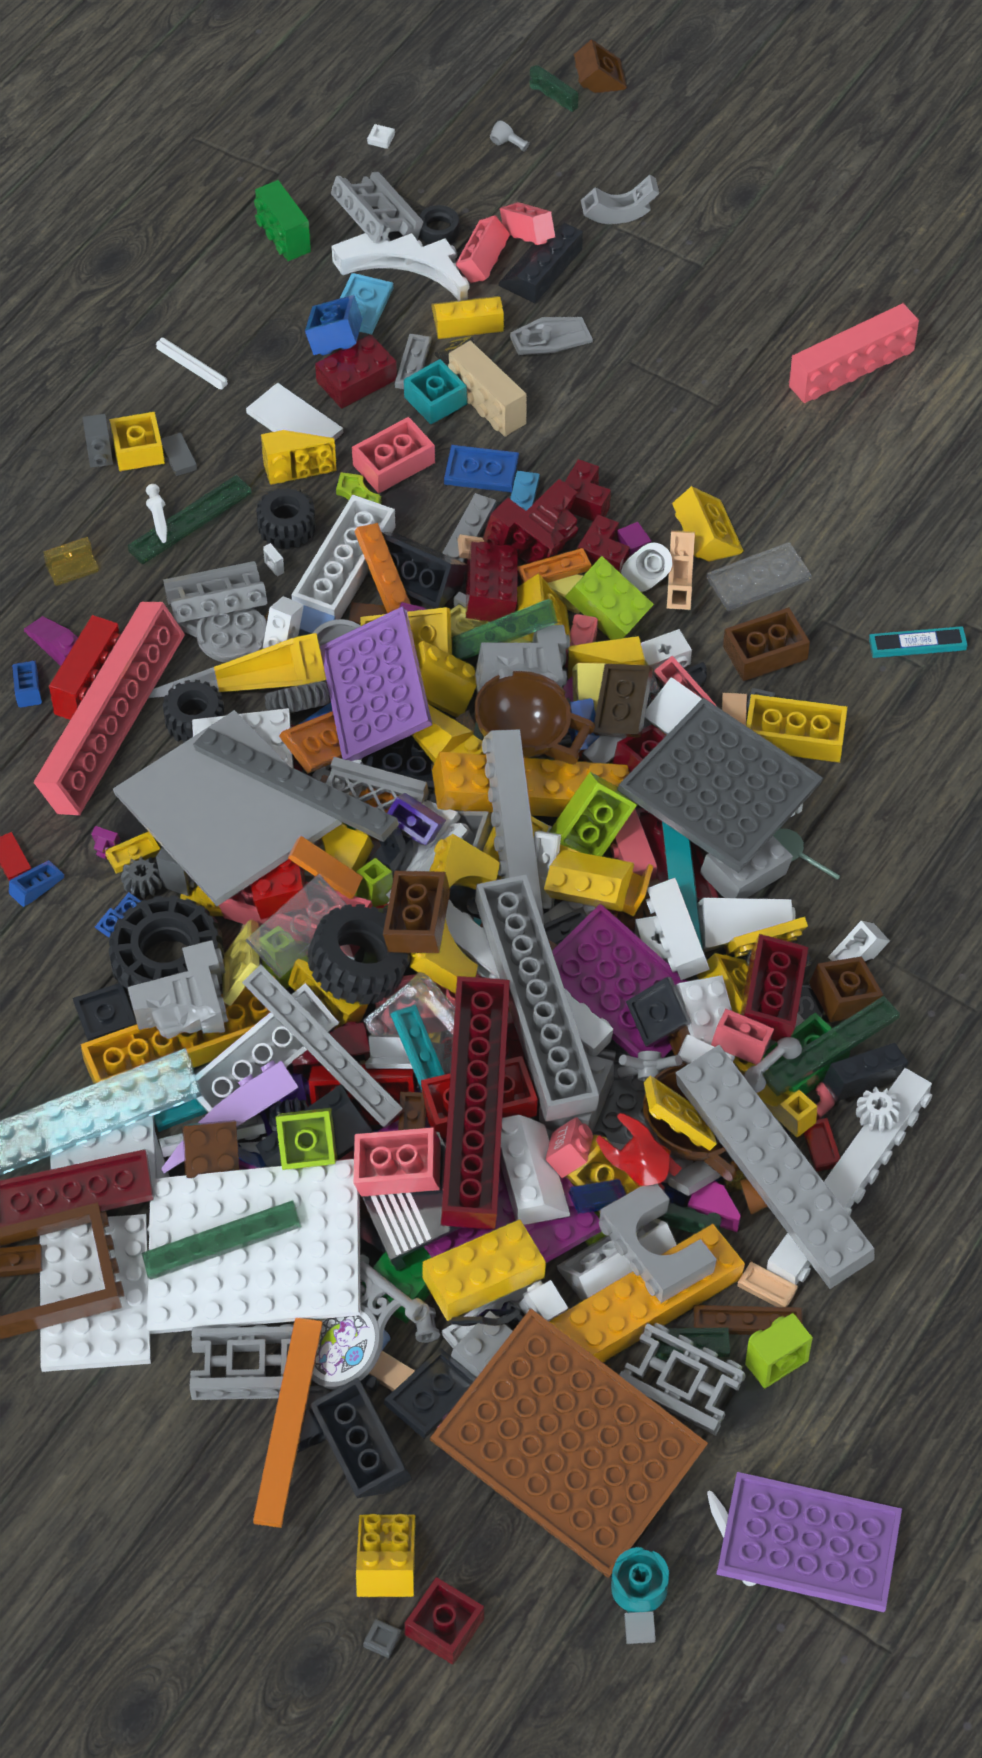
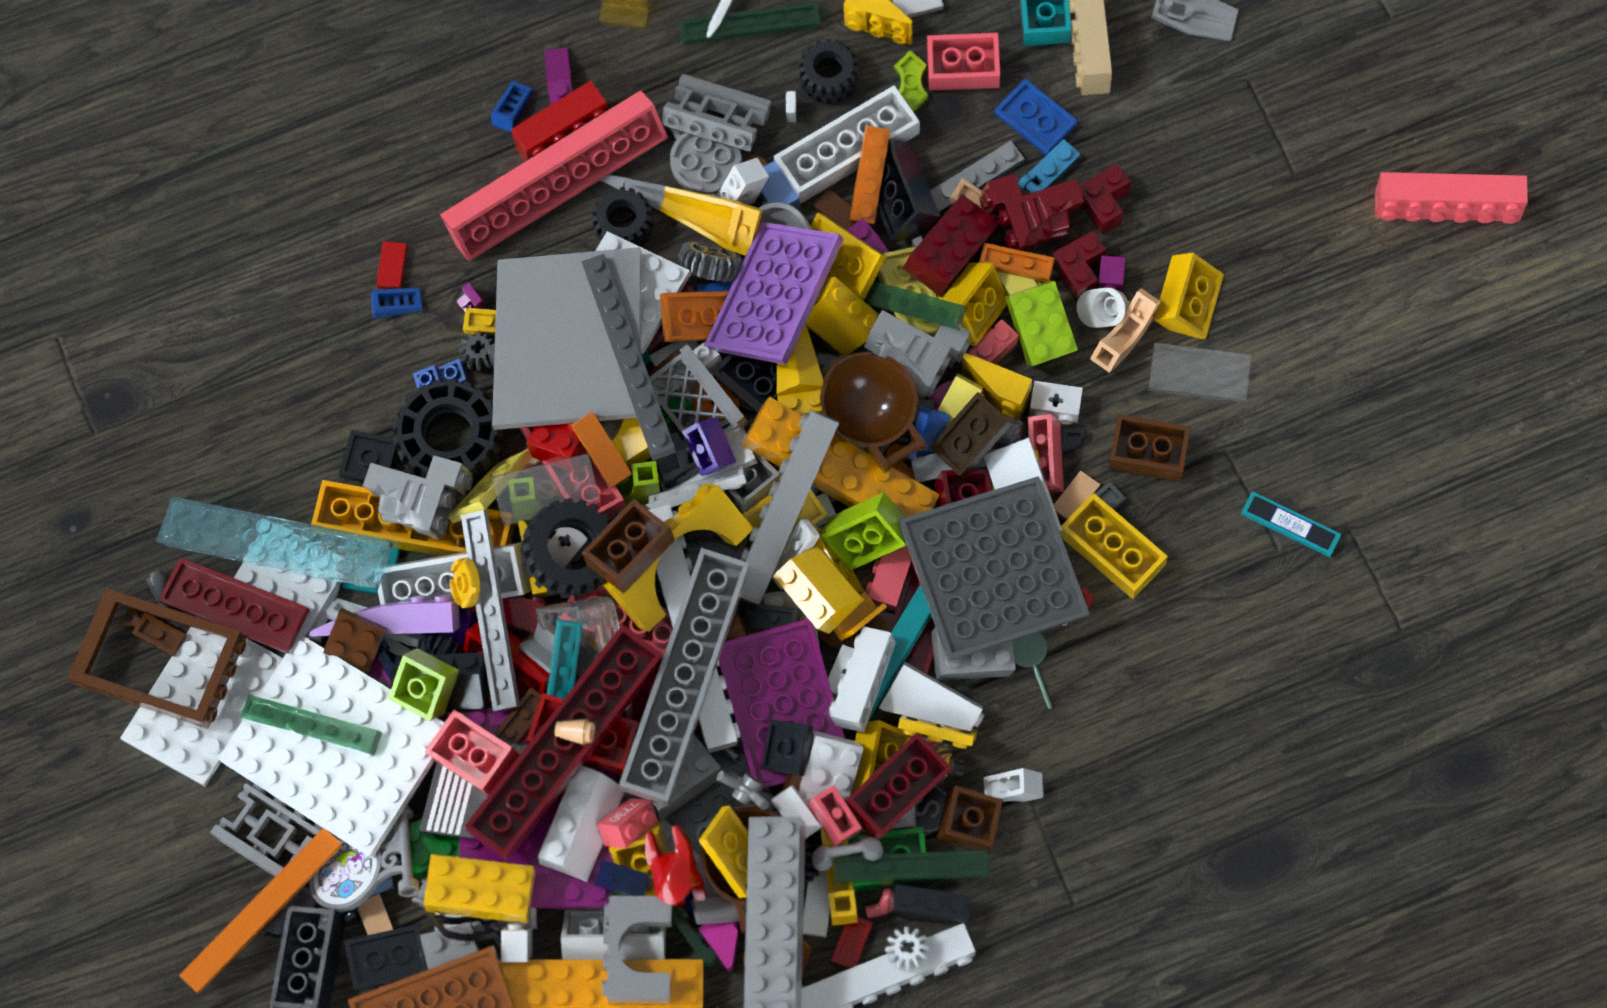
camera: 40 degrees right, 15 degrees up
none -> yellow tile [450,558,480,608]
none -> light nougat cone [555,719,595,745]

